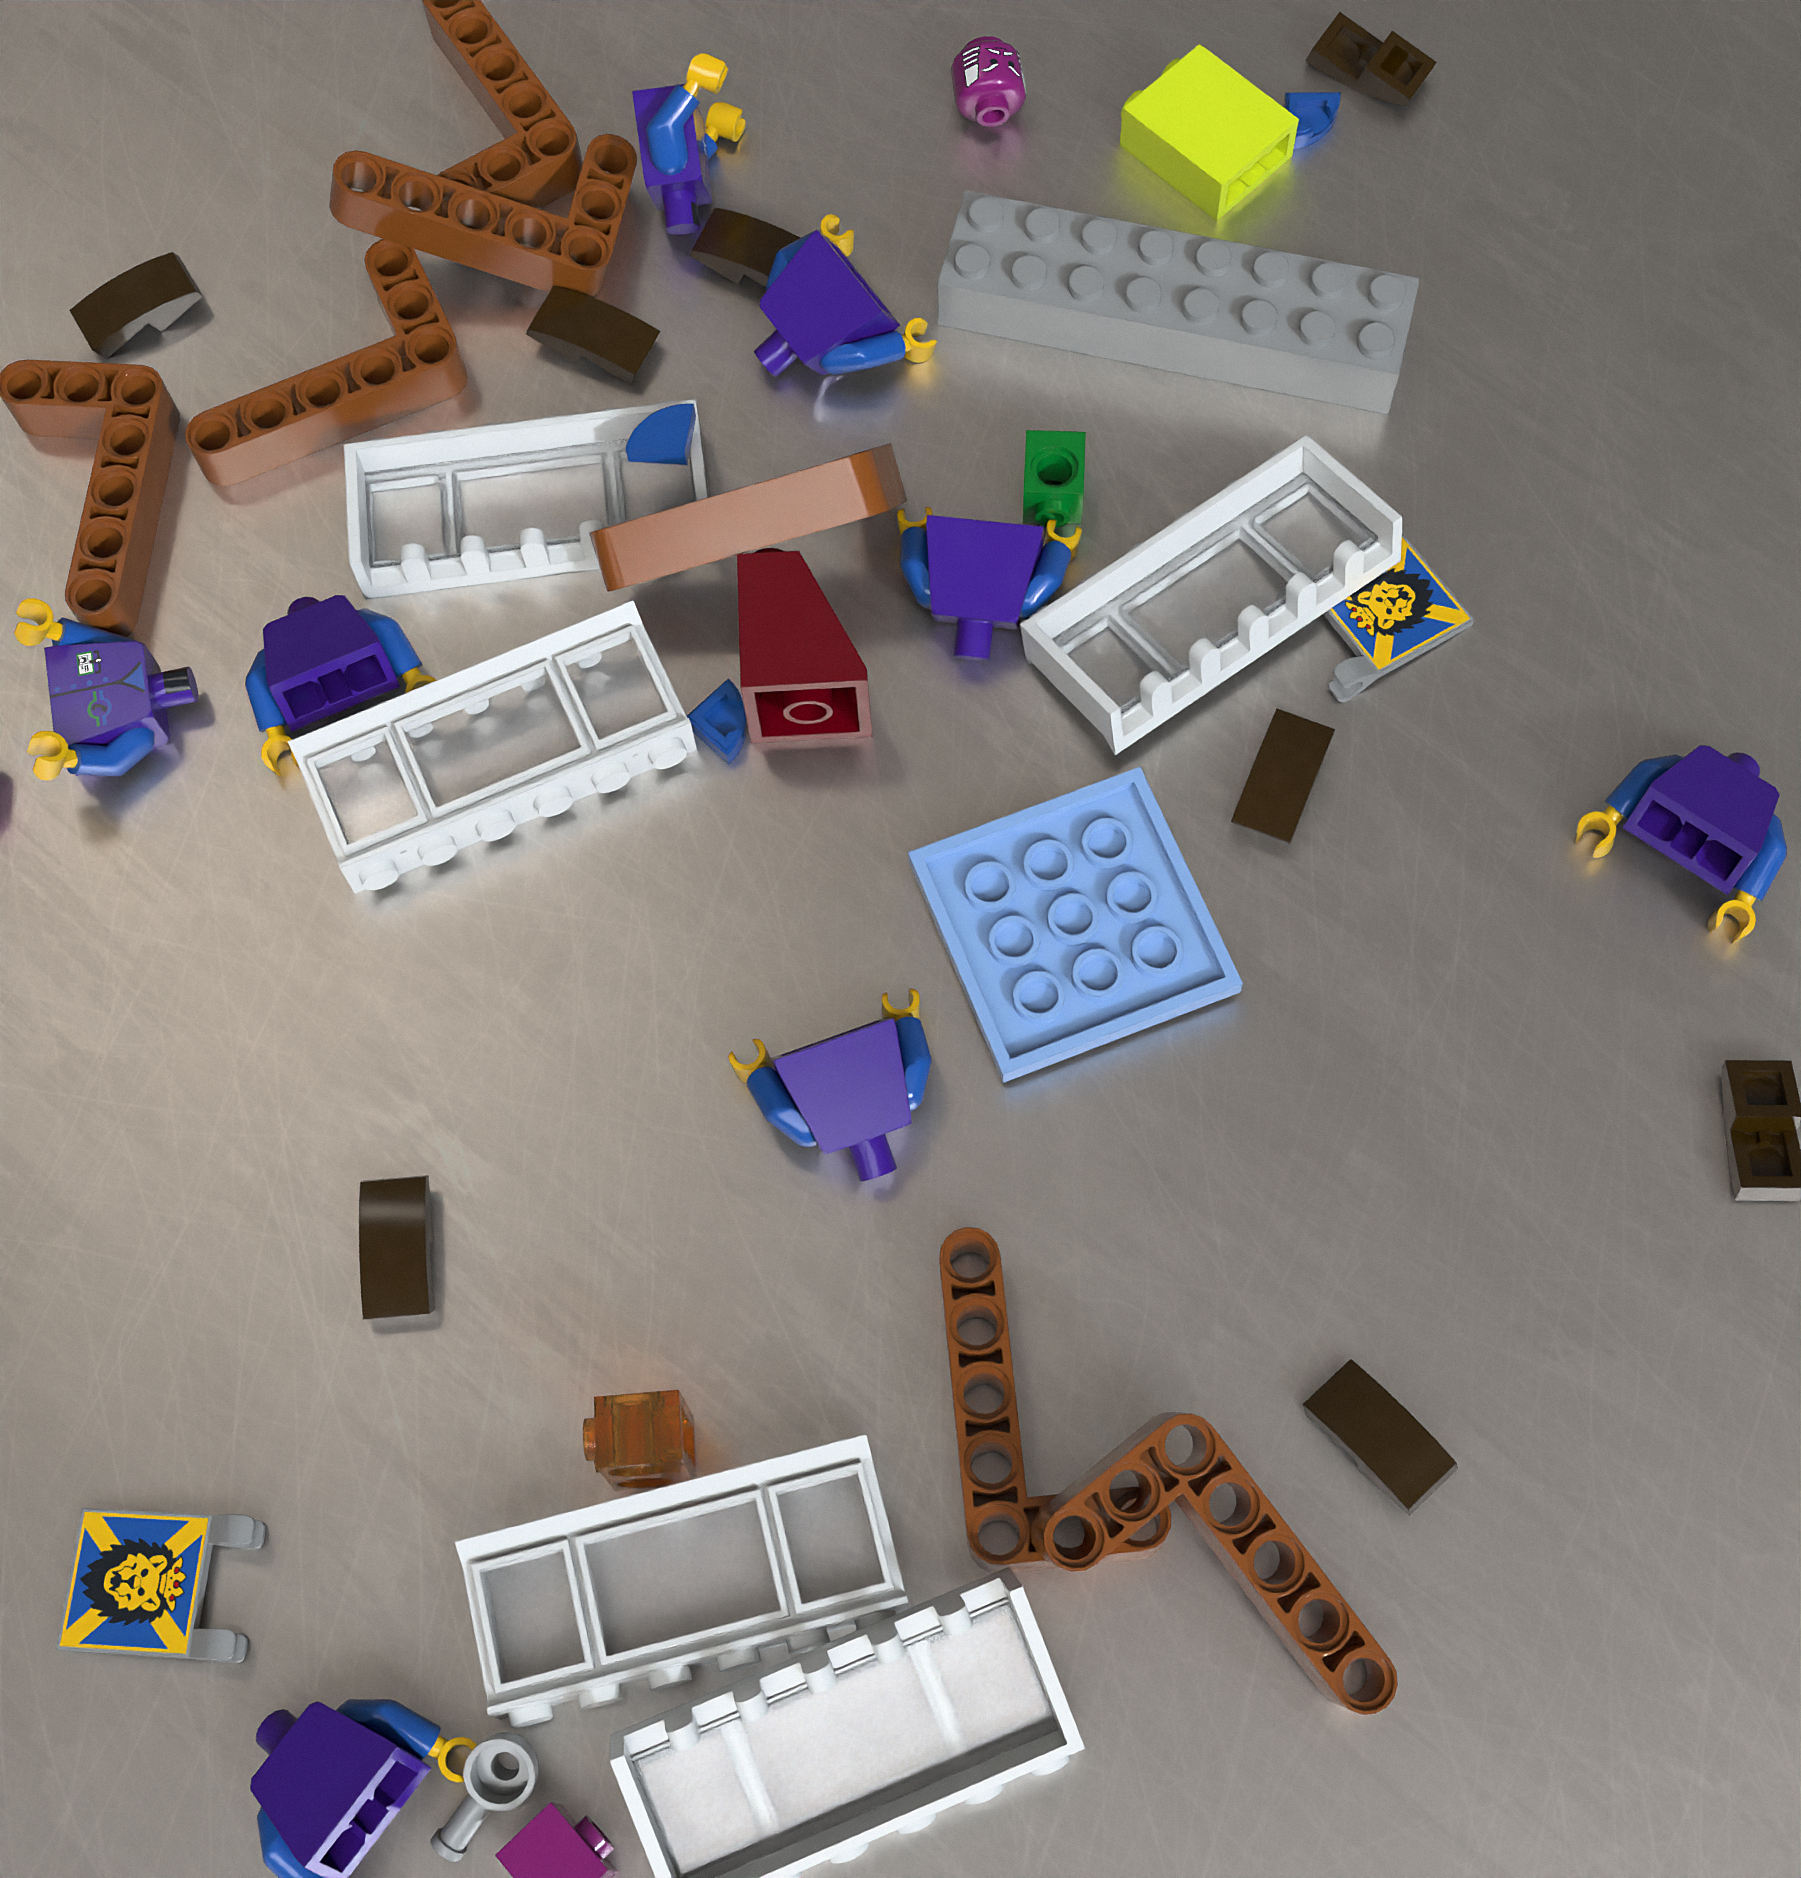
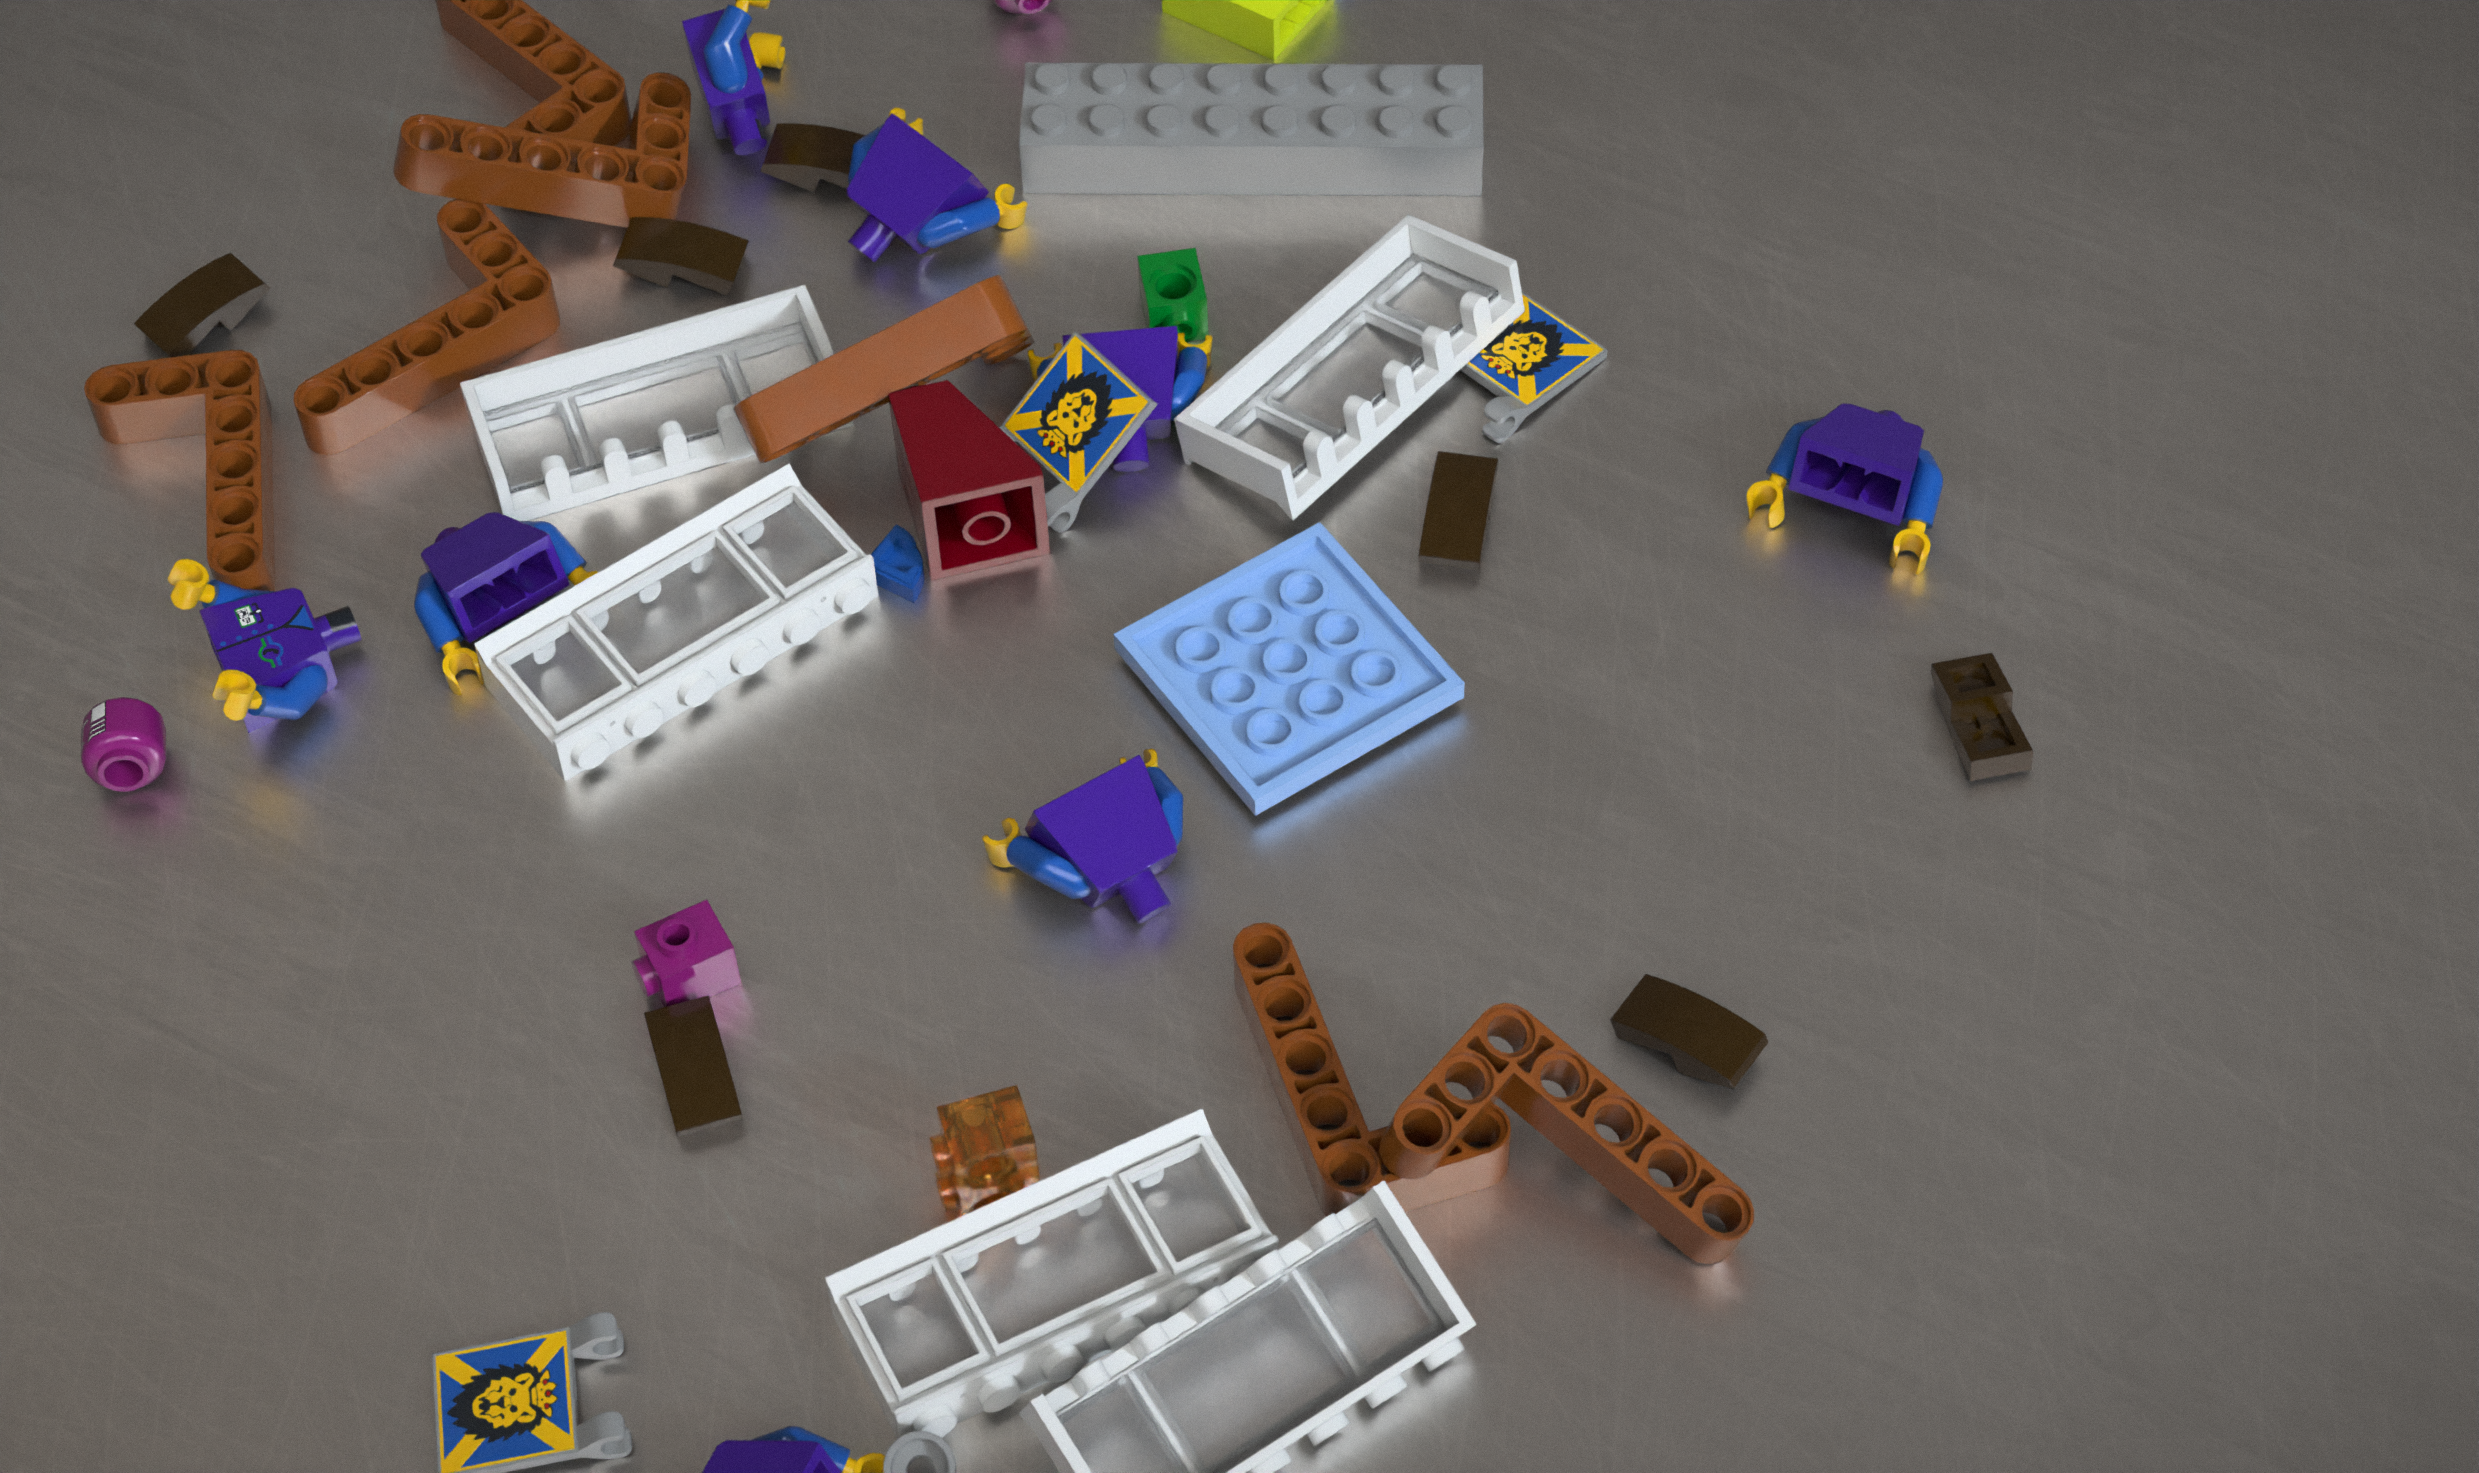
camera: 15 degrees left, 15 degrees down
blue tile [625,404,696,465] -> none
none -> magenta brick [631,899,742,1007]
none -> flag [999,331,1158,533]

